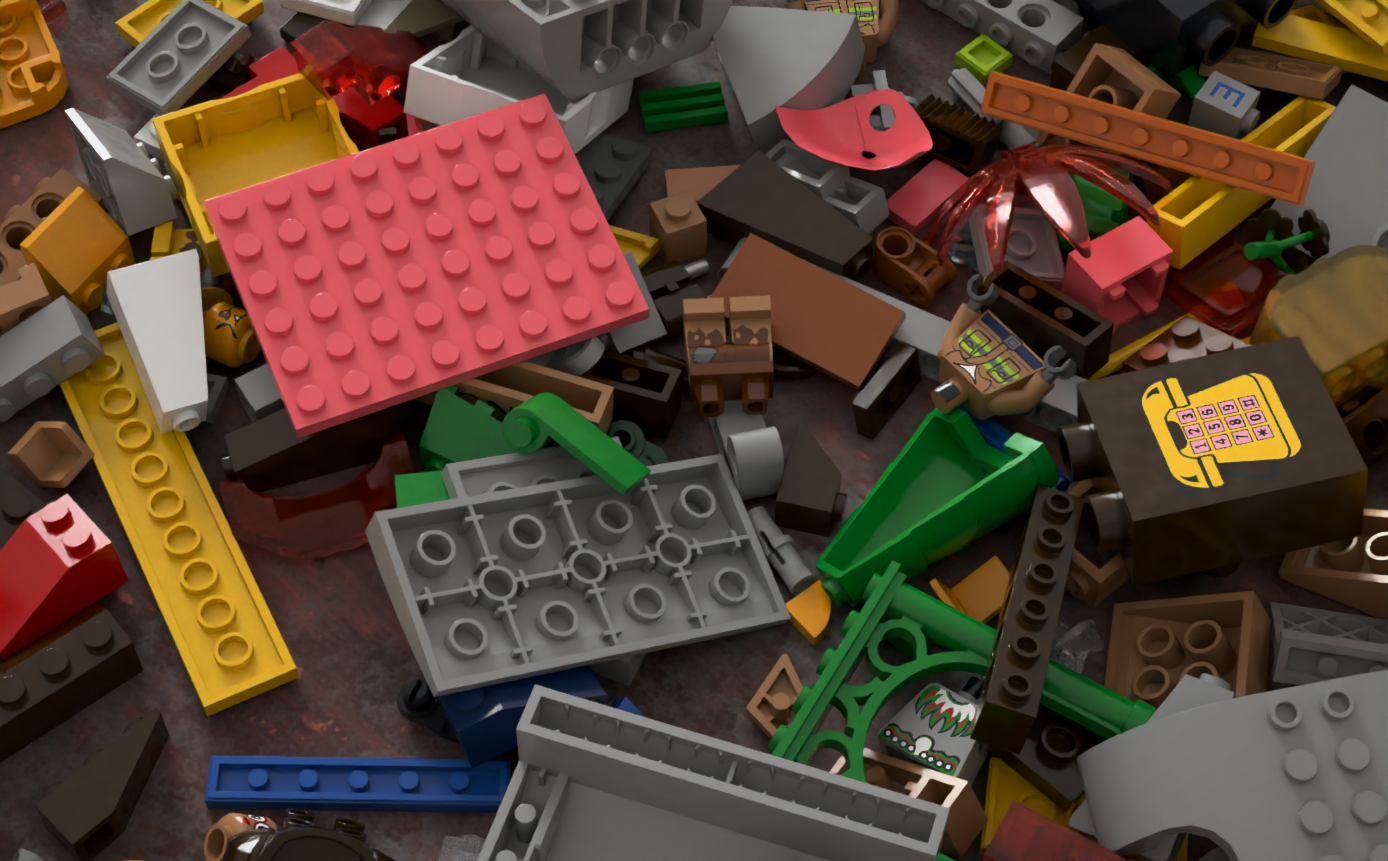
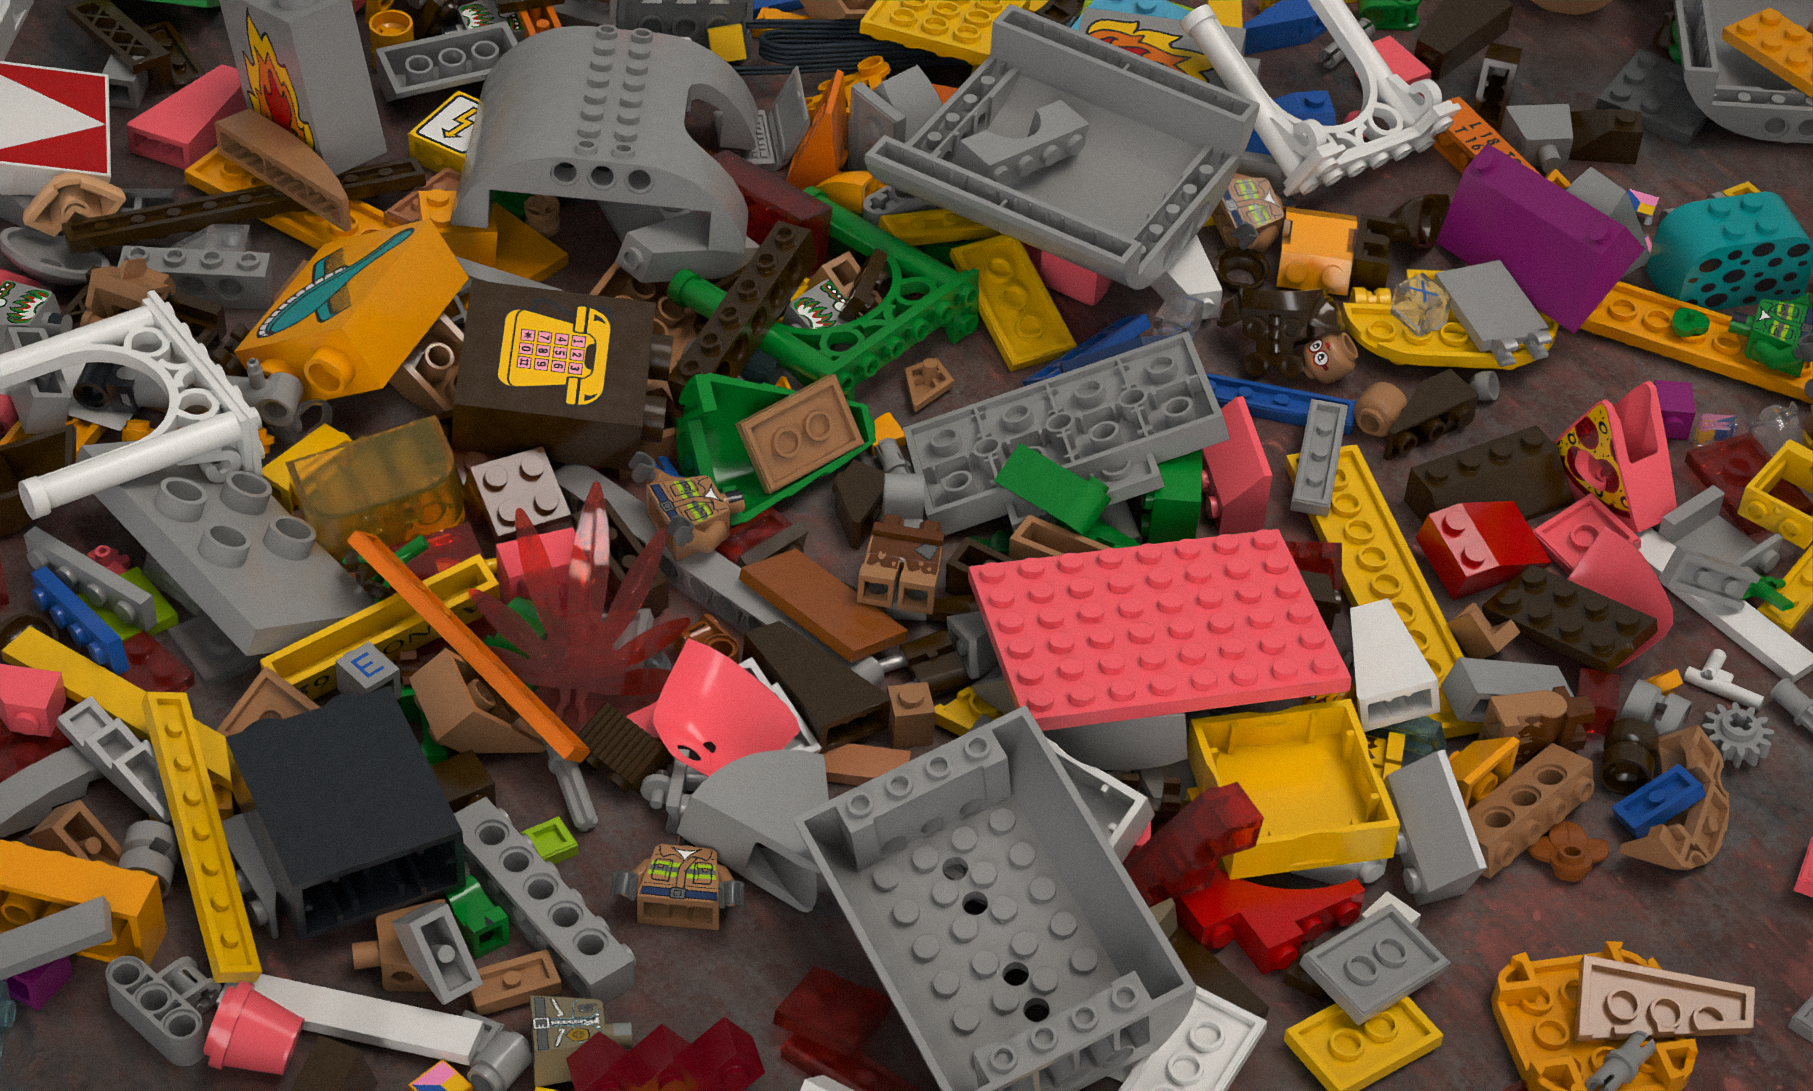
camera: 170 degrees left, 10 degrees down
none -> clear red plate [714,507,792,565]
none -> medium nougat tile [735,374,864,494]
none -> dark brown plate [838,248,888,322]
none -> coral slope [1201,396,1273,534]
none -> light grey tile [1290,399,1348,517]
none -> medium nougat head [1354,382,1408,437]

